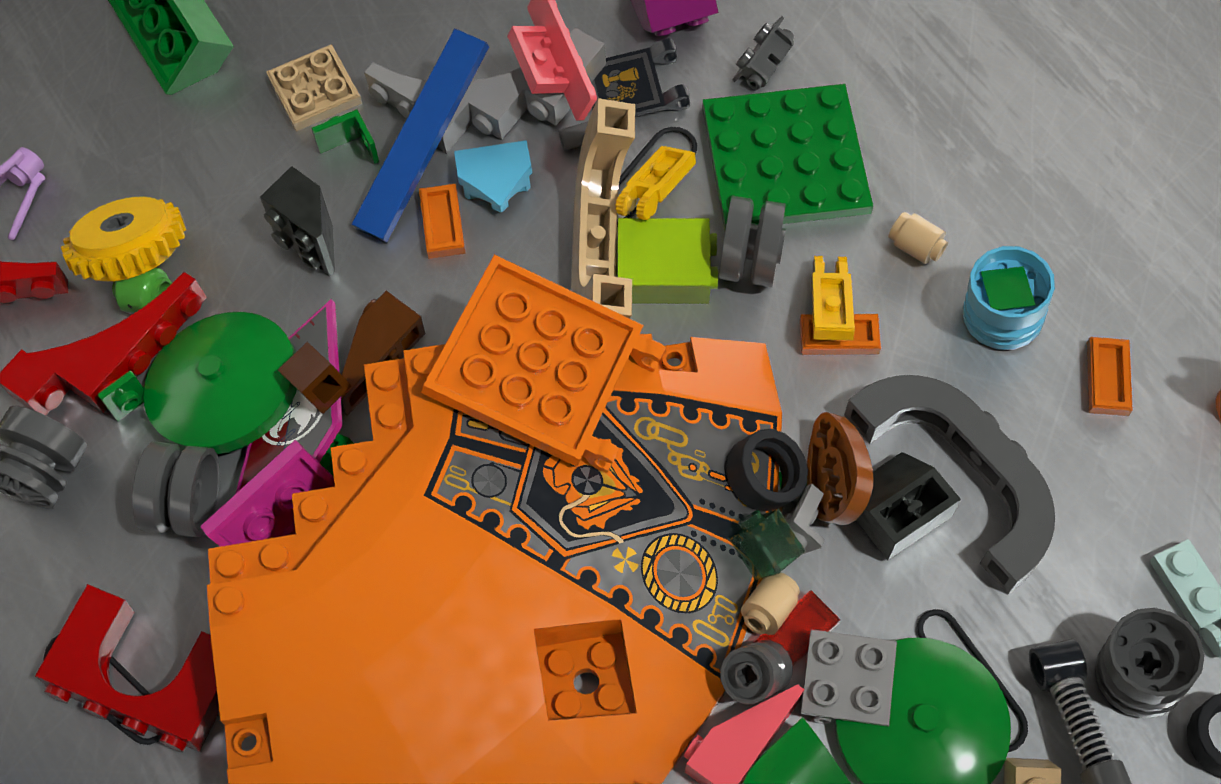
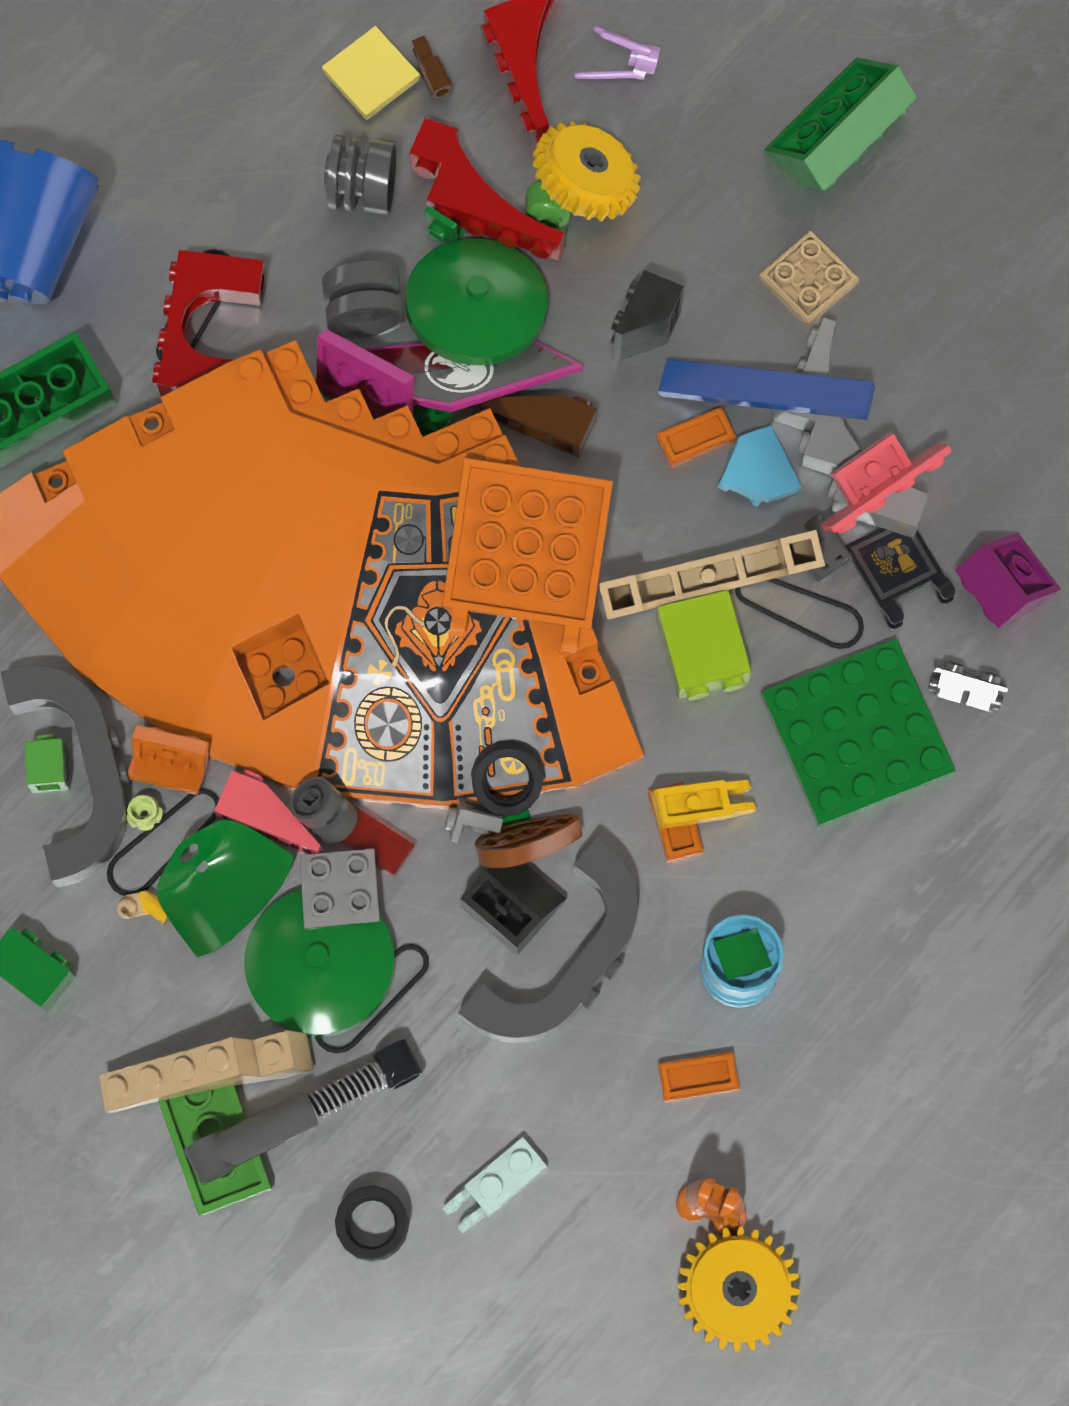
camera: 75 degrees right, 10 degrees up
reddish brown brick [278,342,352,414] -> none
green bracket [312,109,380,164] -> none
yellow hinge [615,146,696,220] -> none
dark grey wheel [719,196,786,288] -> none
clear green brick [728,509,805,580] -> none
tan brick [741,572,800,635] -> none
tan brick [888,212,948,264] -> none
dark grey wheel [1095,608,1205,718] -> none

